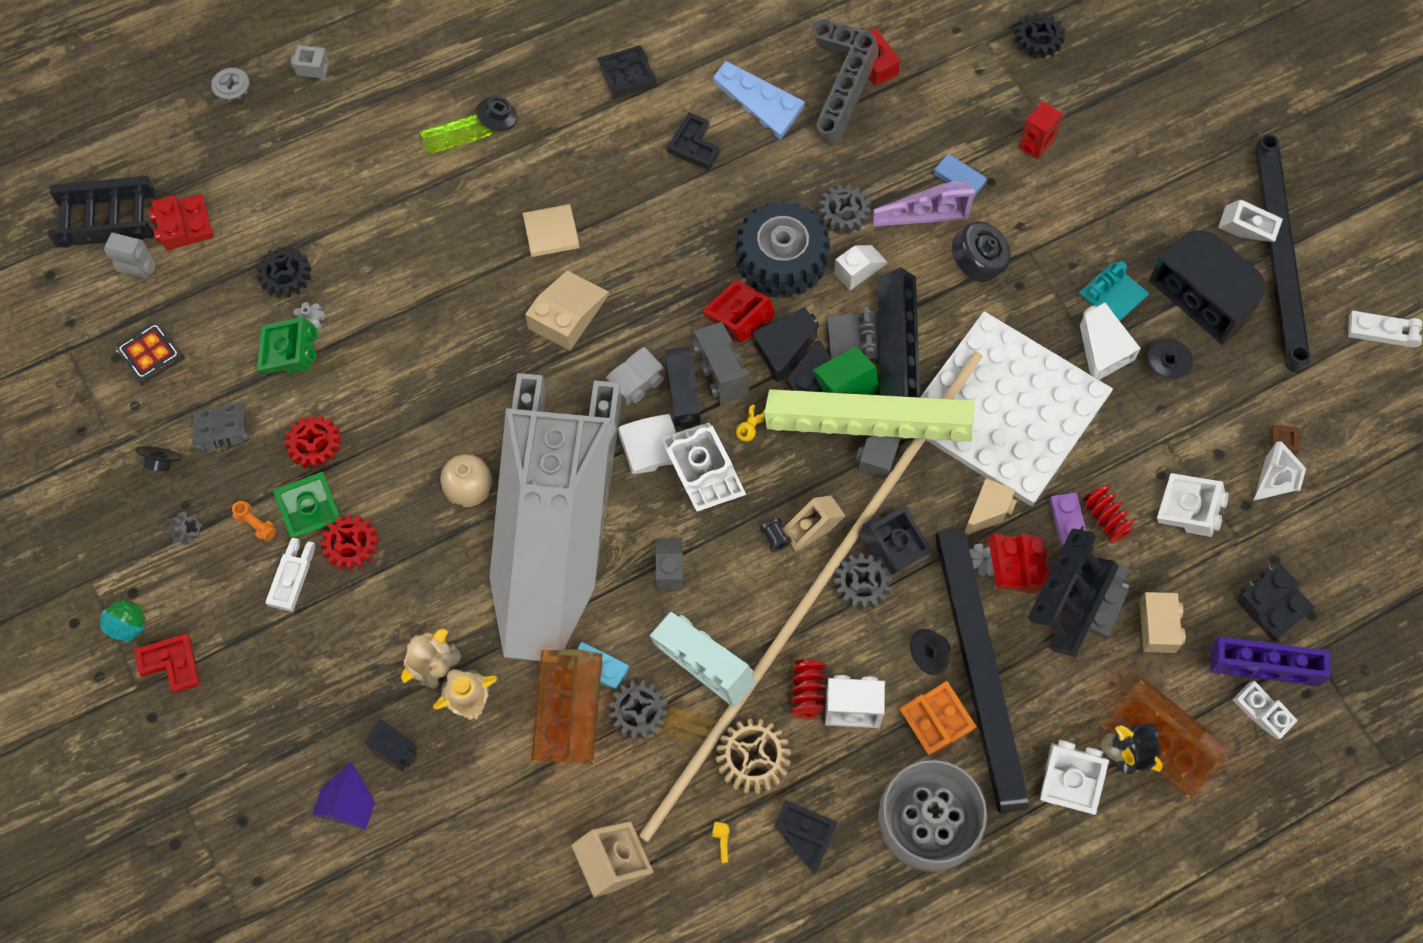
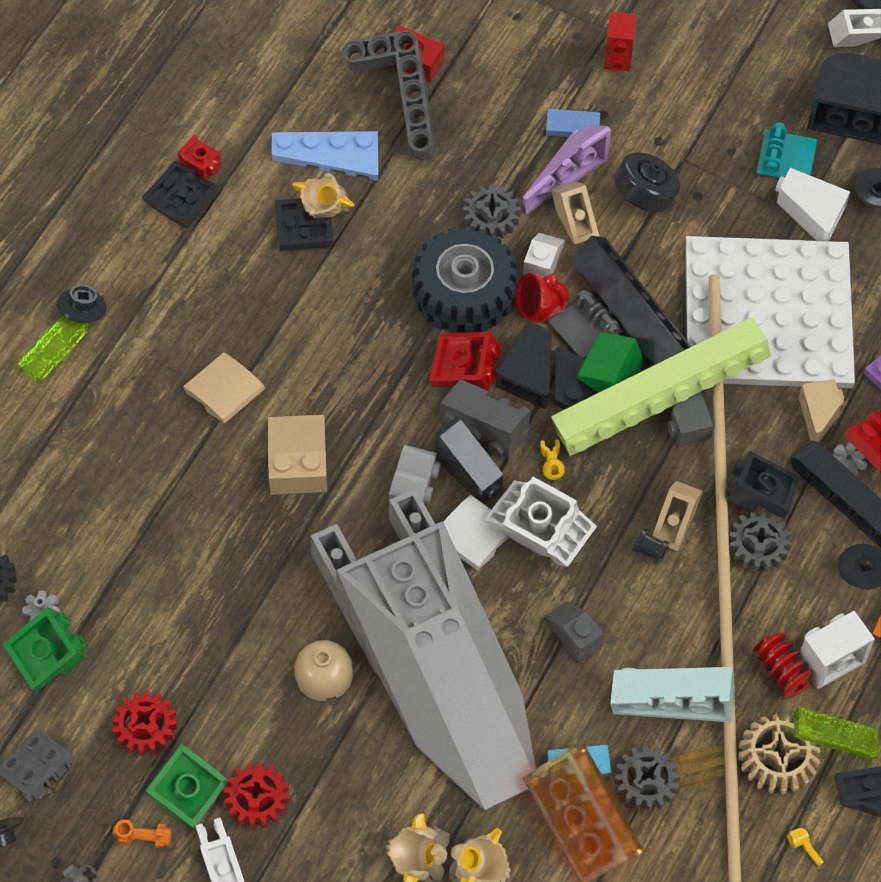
camera: 35 degrees left, 5 degrees down
none -> red brick [178,135,221,180]
none -> tan hair [292,173,354,218]
none -> red piece [514,273,569,323]
none -> tan slope [551,181,599,244]
none -> clear neon green tile [794,707,880,760]

